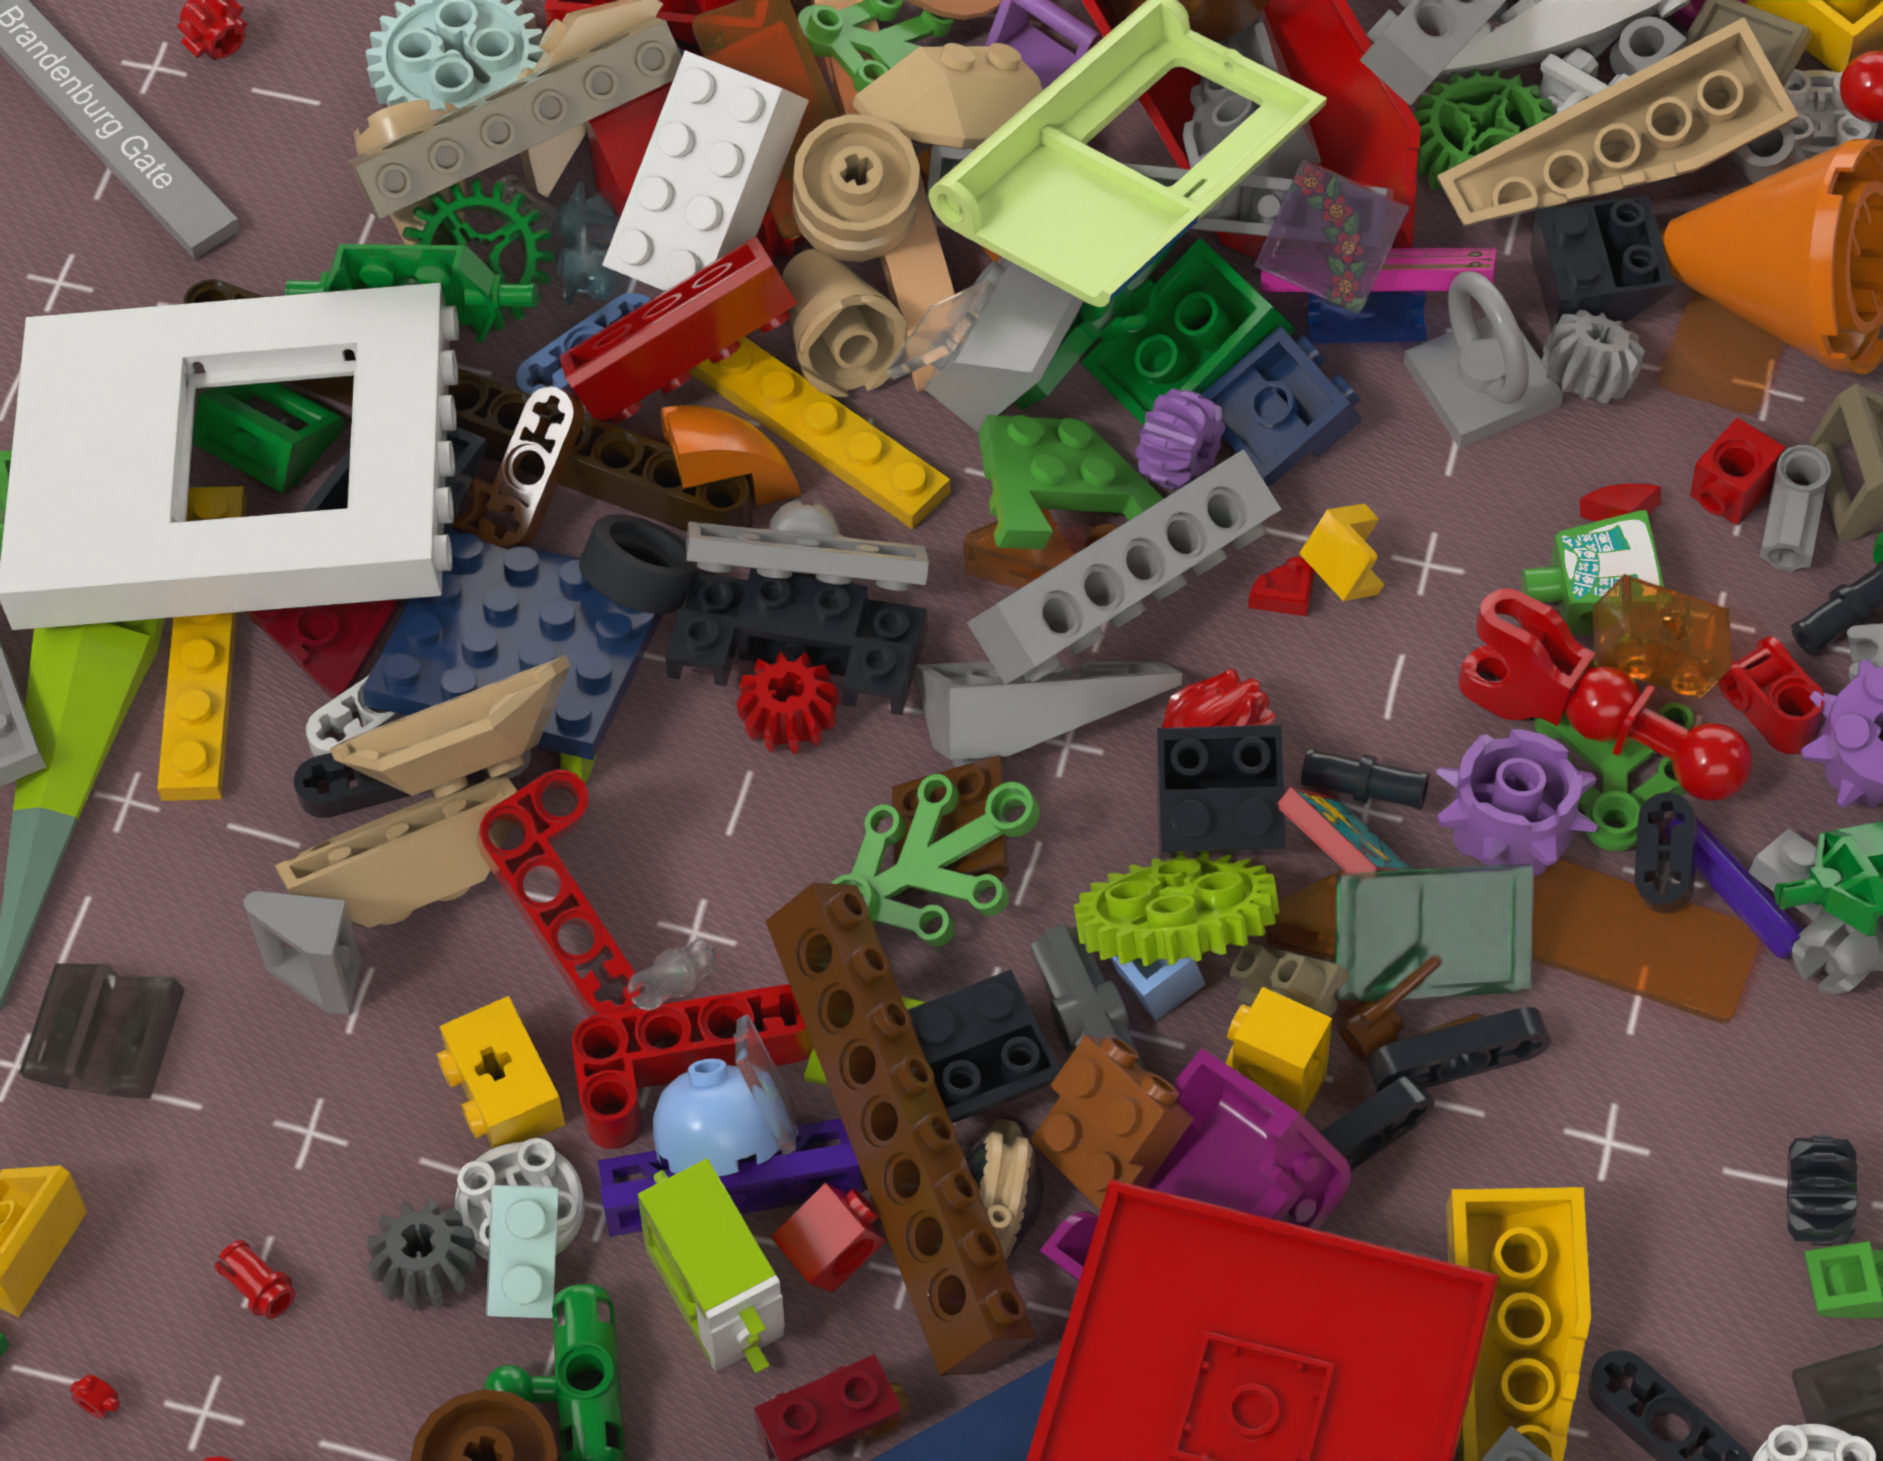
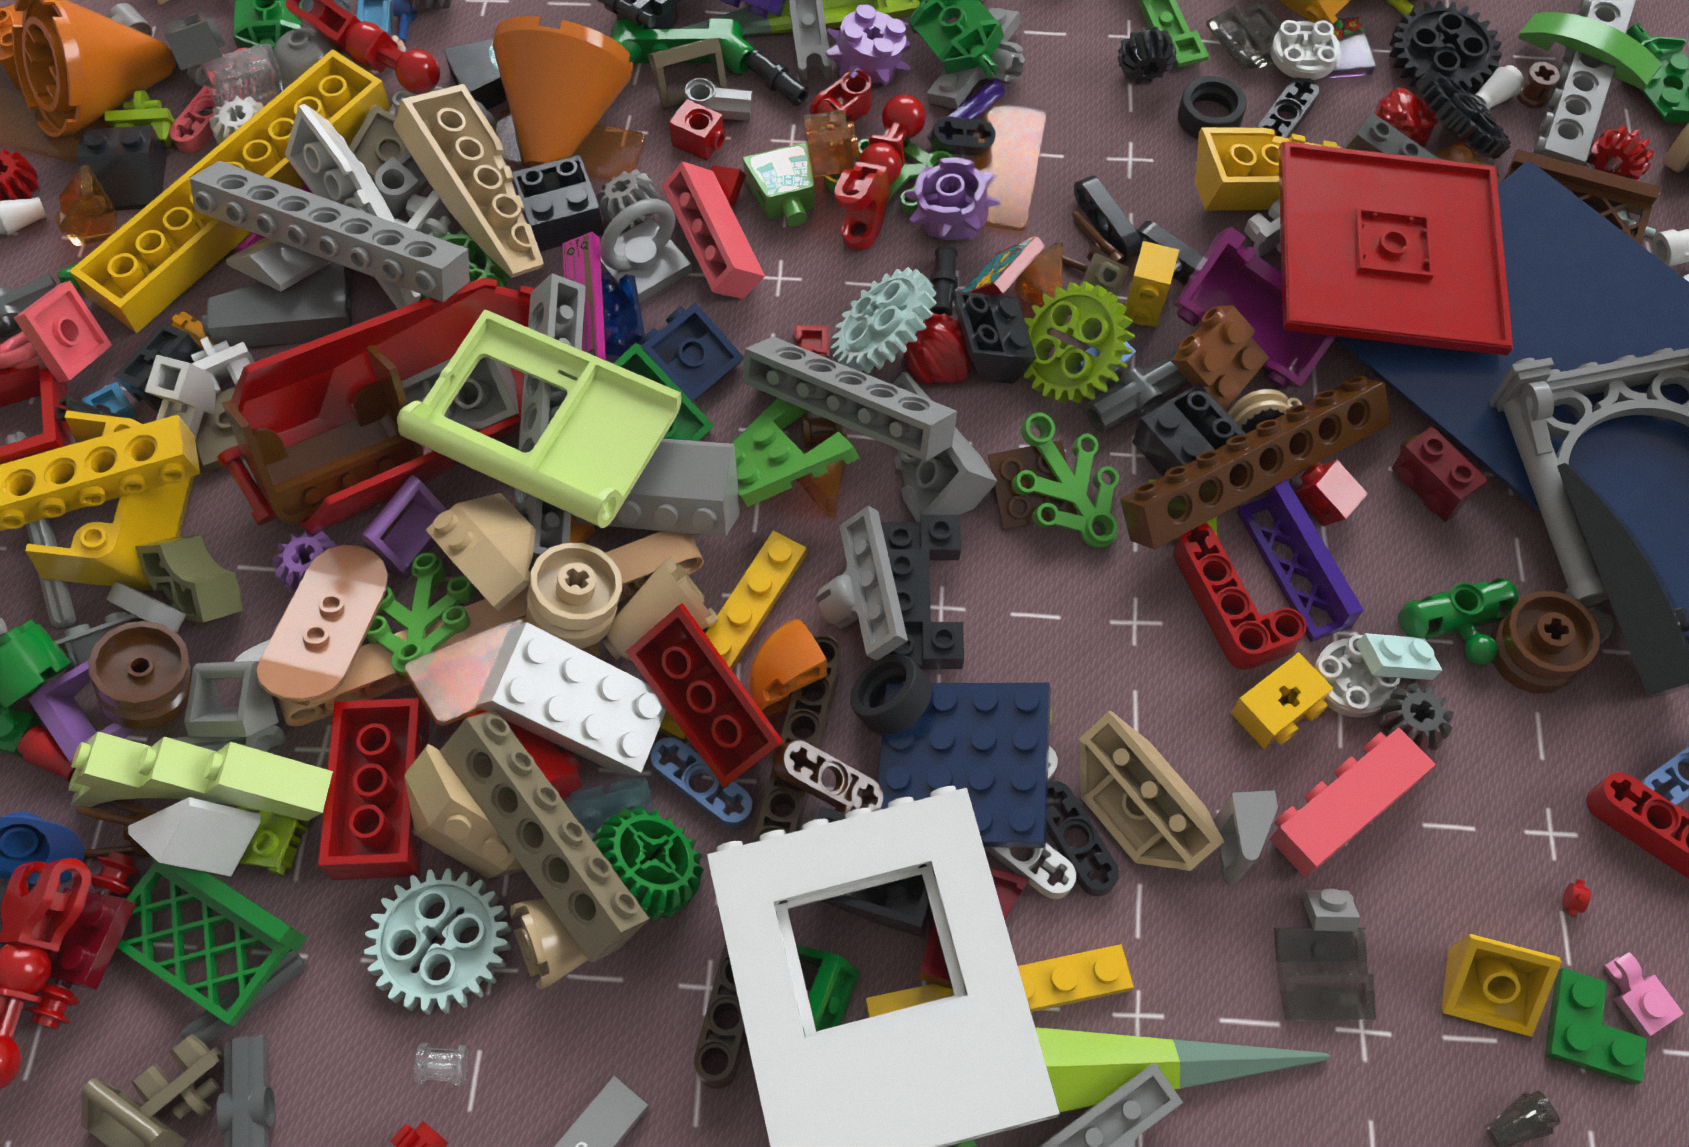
camera: 105 degrees left, 5 degrees up
red pin [214,1240,296,1319] -> none
green plate [285,244,538,343] -> none
tan wedge [330,655,570,799] -> none
red beam [477,770,640,1017] -> none
clear axle [628,938,721,1011] -> none
lime piece [637,1158,785,1374] -> none
light blue cylinder [653,1059,784,1176] -> none
clear piece [733,1015,799,1155] -> none
red gear [736,650,839,756] -> none
clear piece [886,279,996,380] -> none
medium lavender gear [1136,388,1225,490] -> none
clear purple tile [1254,158,1410,315] -> none
yellow panel [1299,503,1384,602] -> none
clear green piece [1334,864,1534,1002] -> none
none -> clear bush [414,1042,469,1087]
none -> coral brick [661,161,765,300]
none -> light aqua gear [831,267,936,374]
none -> black tyre [1178,76,1246,139]
none -> coral brick [1269,727,1436,879]
none -> light grey plate [1303,888,1360,932]

